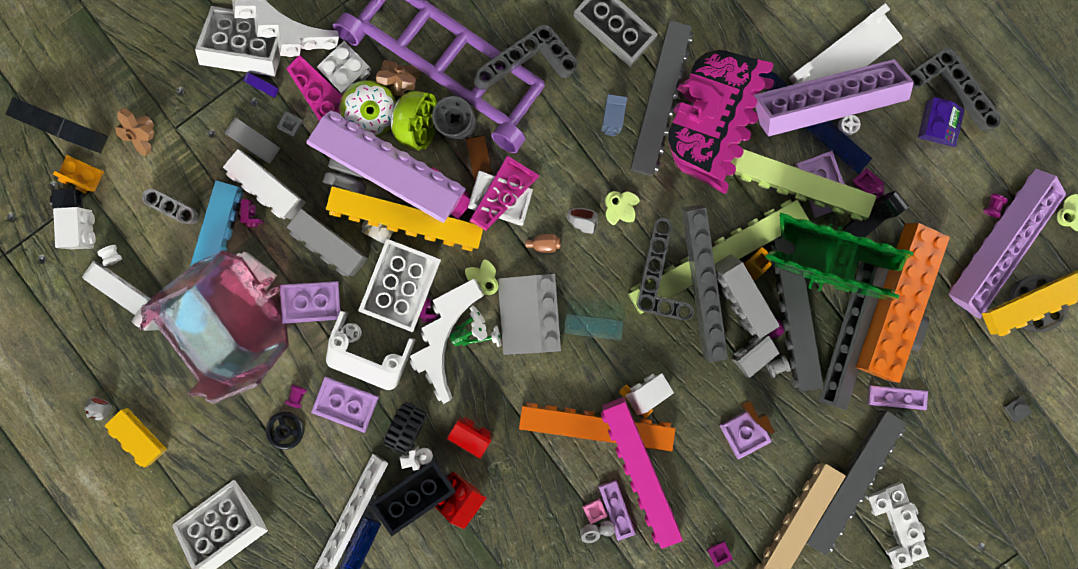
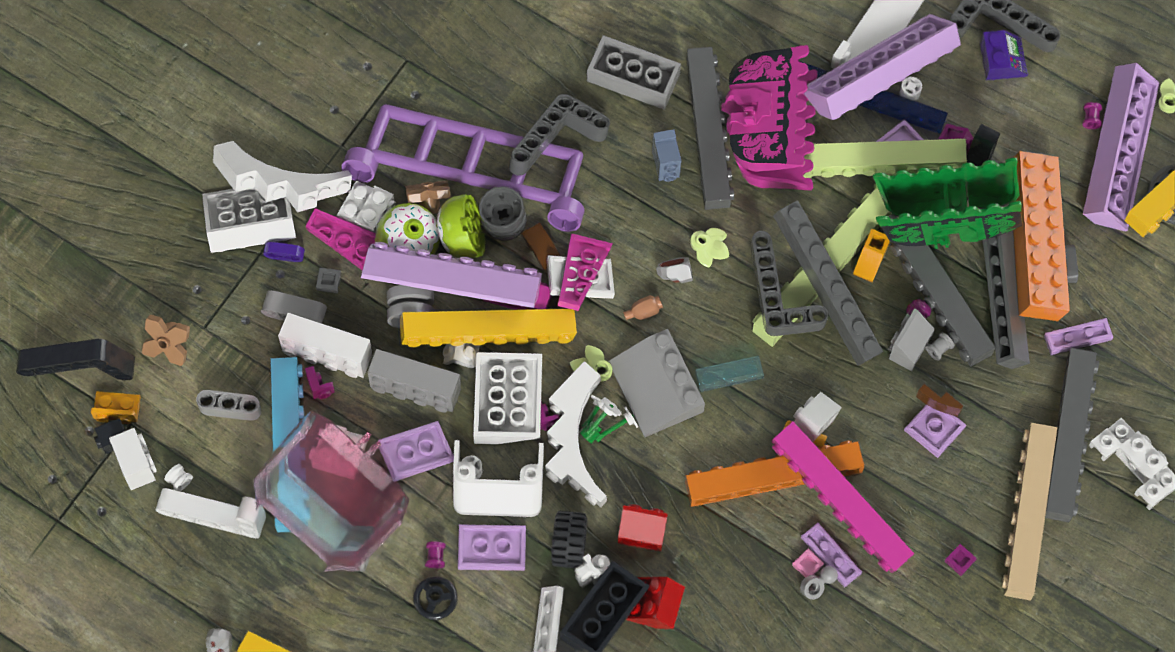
camera: 20 degrees left, 20 degrees down
light grey brick [715,254,779,339] -> none

